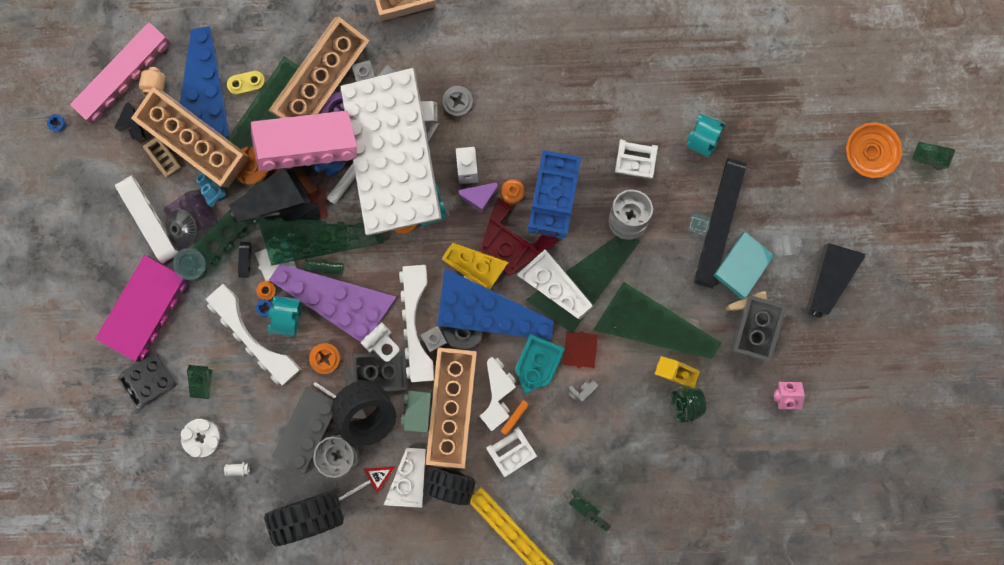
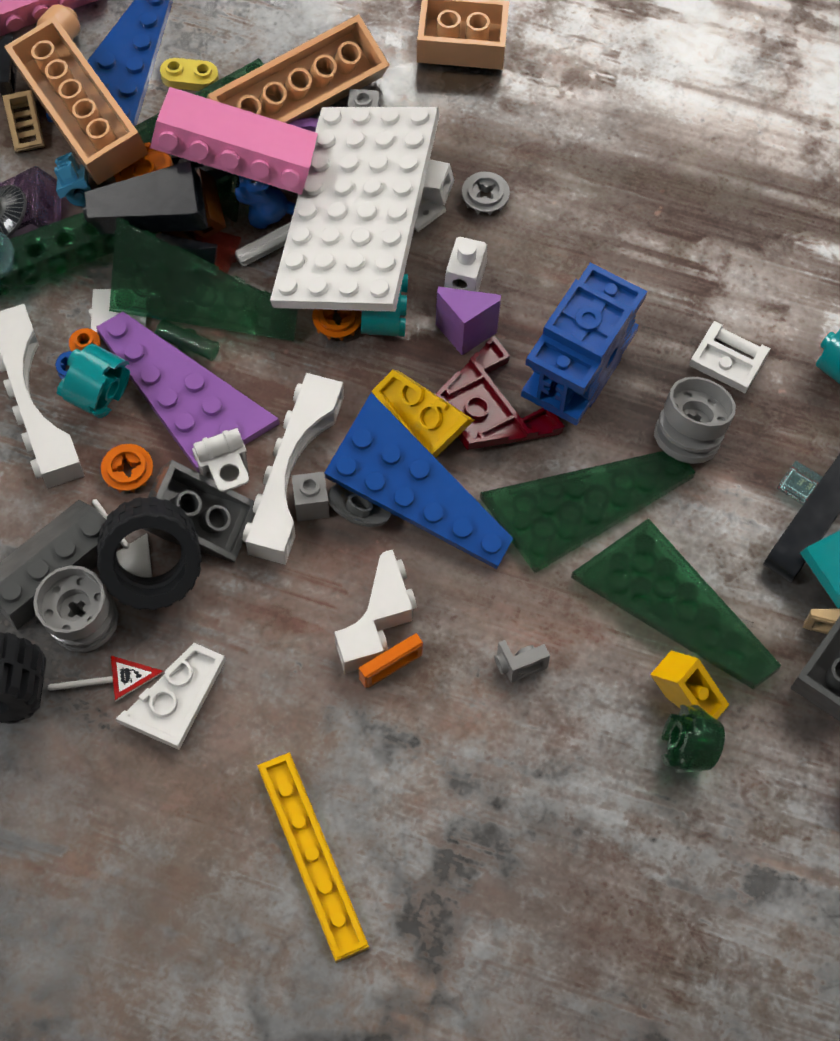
camera: 20 degrees right, 20 degrees down
black beam [238,242,252,278] -> none
sand green slope [401,391,433,432] -> none
black tyre [423,467,476,506] -> none
light nougat brick [426,348,477,469] -> none
white plate [486,427,537,477] -> none
orange head [501,179,525,205] -> none
teal tile [515,334,565,394] -> none
white wing [517,250,594,319] -> none
clear red piece [563,331,598,368] -> none
clear green wing [563,488,611,532] -> none

